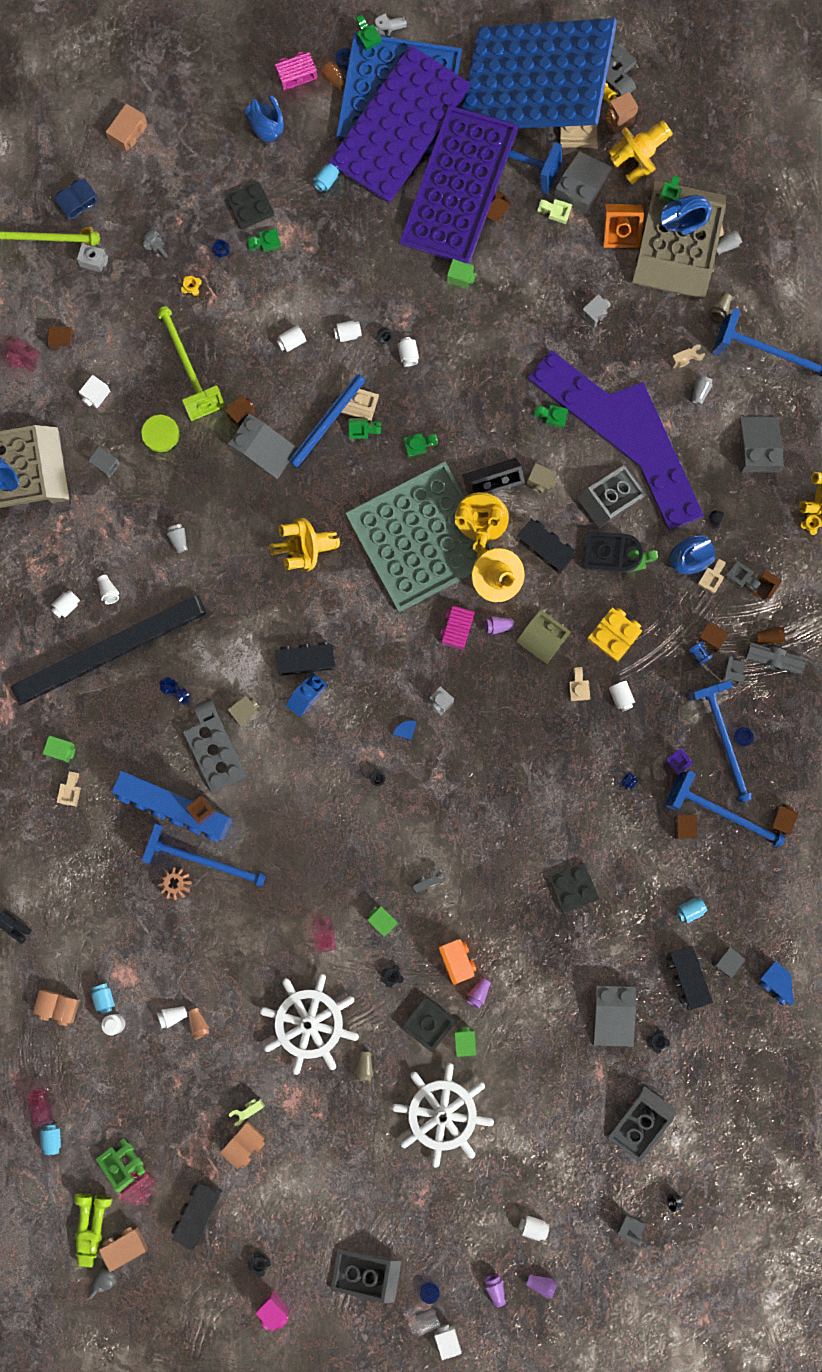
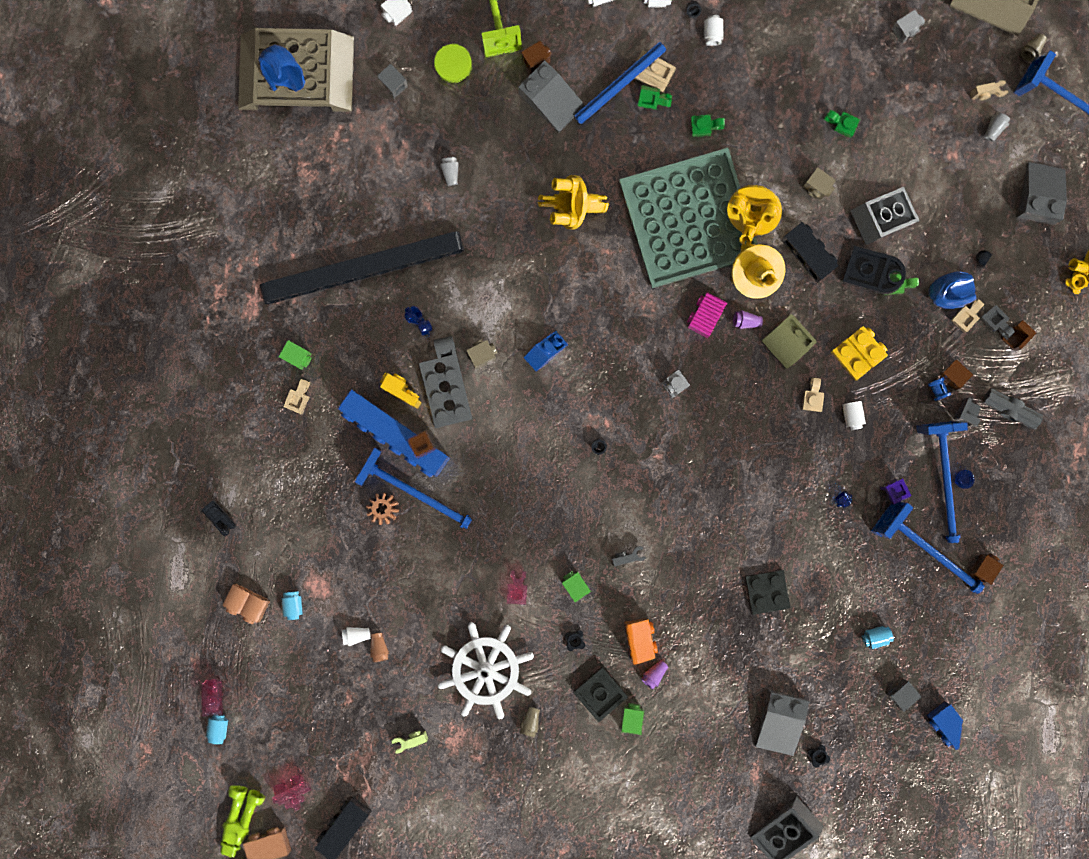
camera: 10 degrees right, 5 degrees up
white brick [51,590,80,618] -> none
bright green plate [96,1139,145,1193] -> none
white cone [97,575,119,604] -> none
white brick [102,1014,125,1035] -> none
nougat brick [220,1121,265,1170] -> none
black brick [275,642,336,676] -> none
white piece [391,1063,494,1168] -> none
blue tile [393,721,417,740] -> none
black brick [462,458,525,495] -> none
dark purple piece [528,350,704,531] -> none
black brick [667,946,713,1010] -> none
reddish brown panel [674,815,697,839] -> none
reddish brown cone [757,625,785,644] -> none
none -> yellow plate [380,373,421,409]

